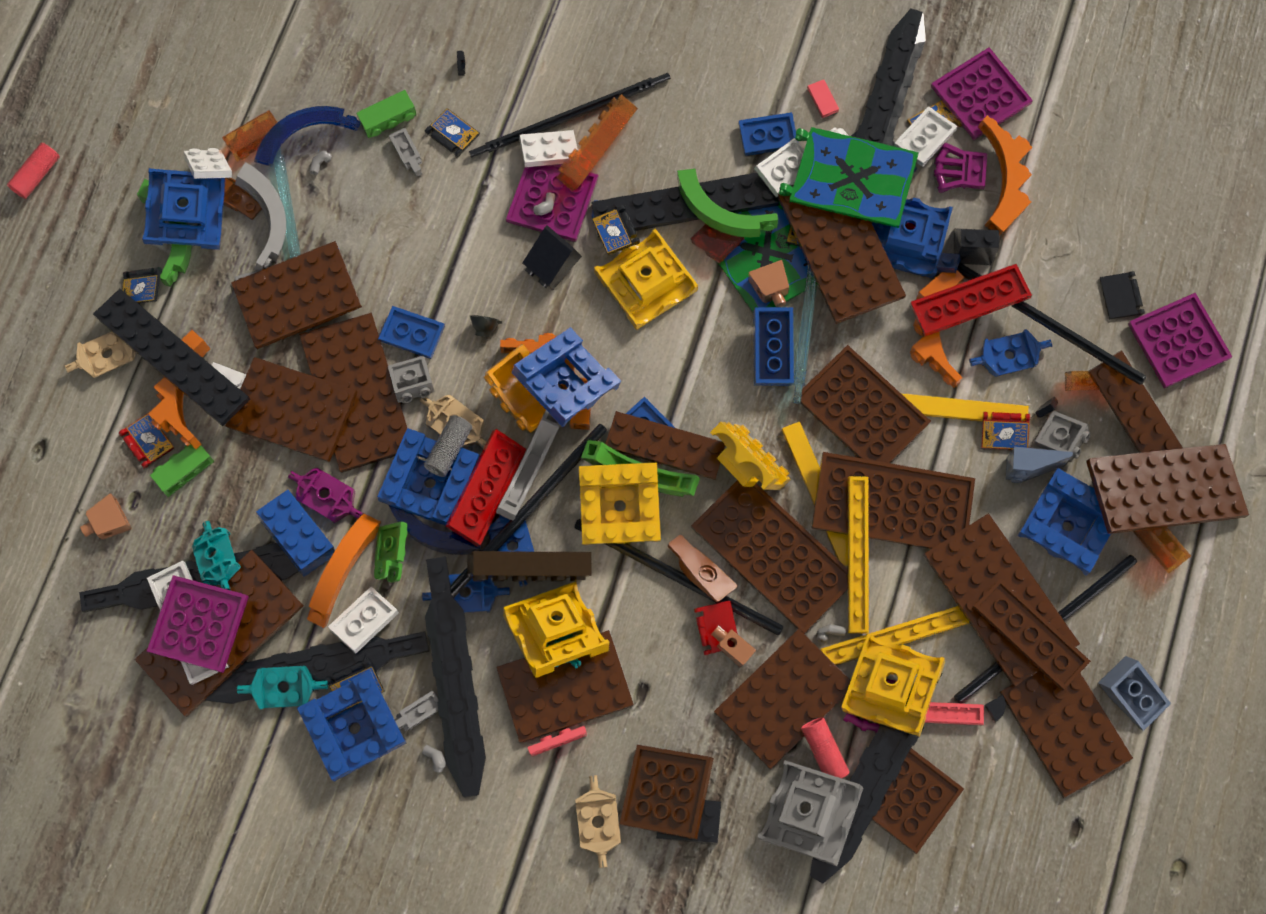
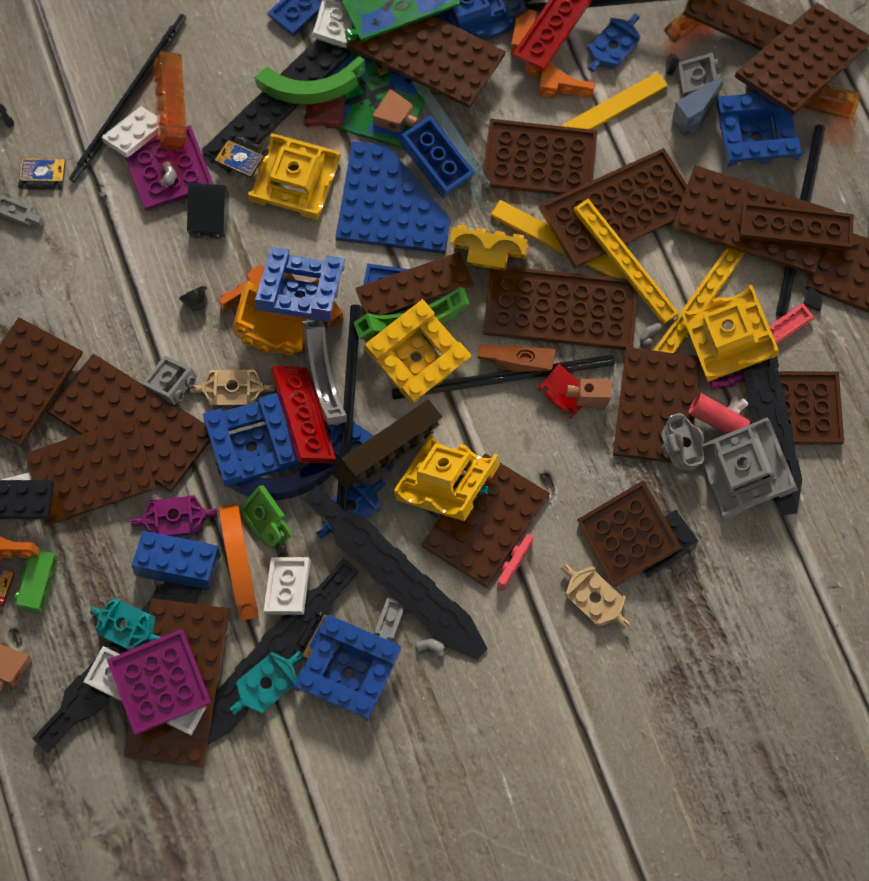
camera: 40 degrees left, 5 degrees down
blue plate [378,306,445,359] -> none
light grey piece [424,415,472,477] -> none
piece [981,412,1030,449] -> none
none -> blue plate [336,141,450,254]
none -> light grey piece [661,413,704,471]
none -> white piece [727,396,748,414]

